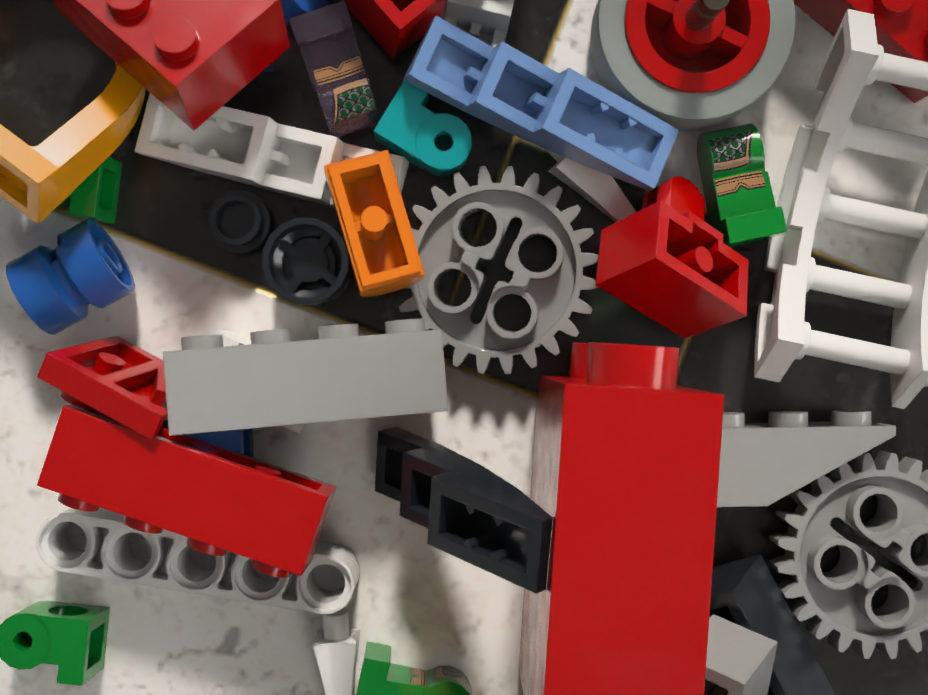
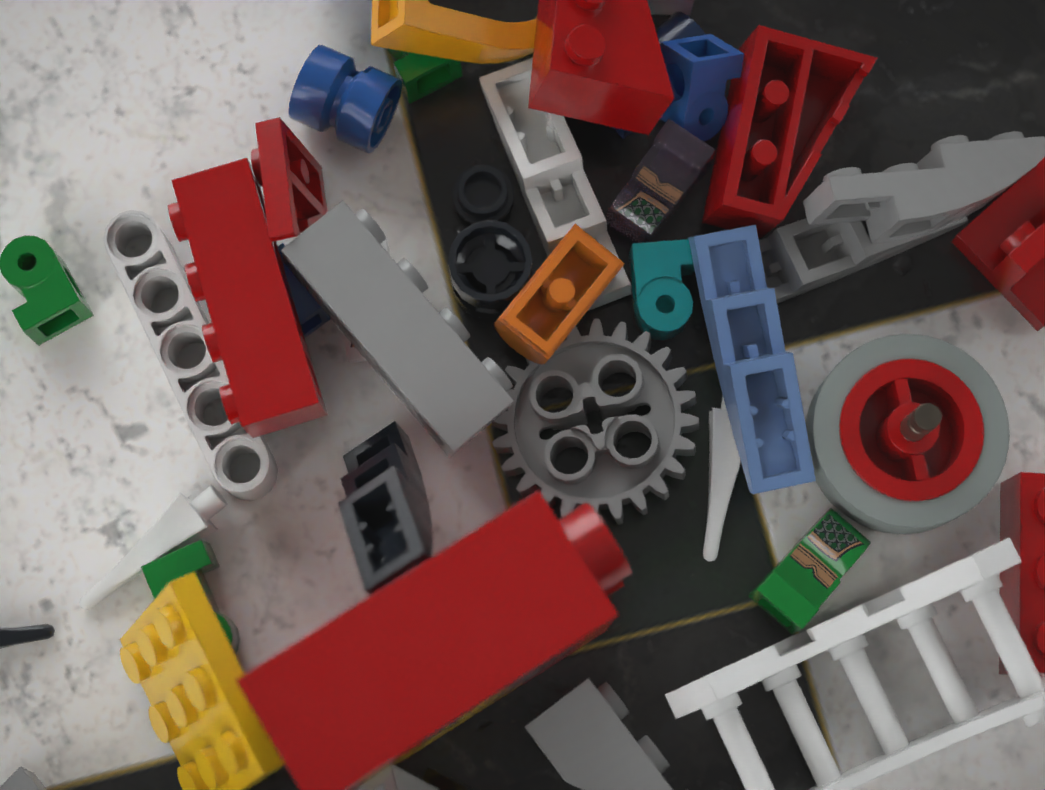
camera: 55 degrees right, 10 degrees down
red brick [595,176,749,339] -> none

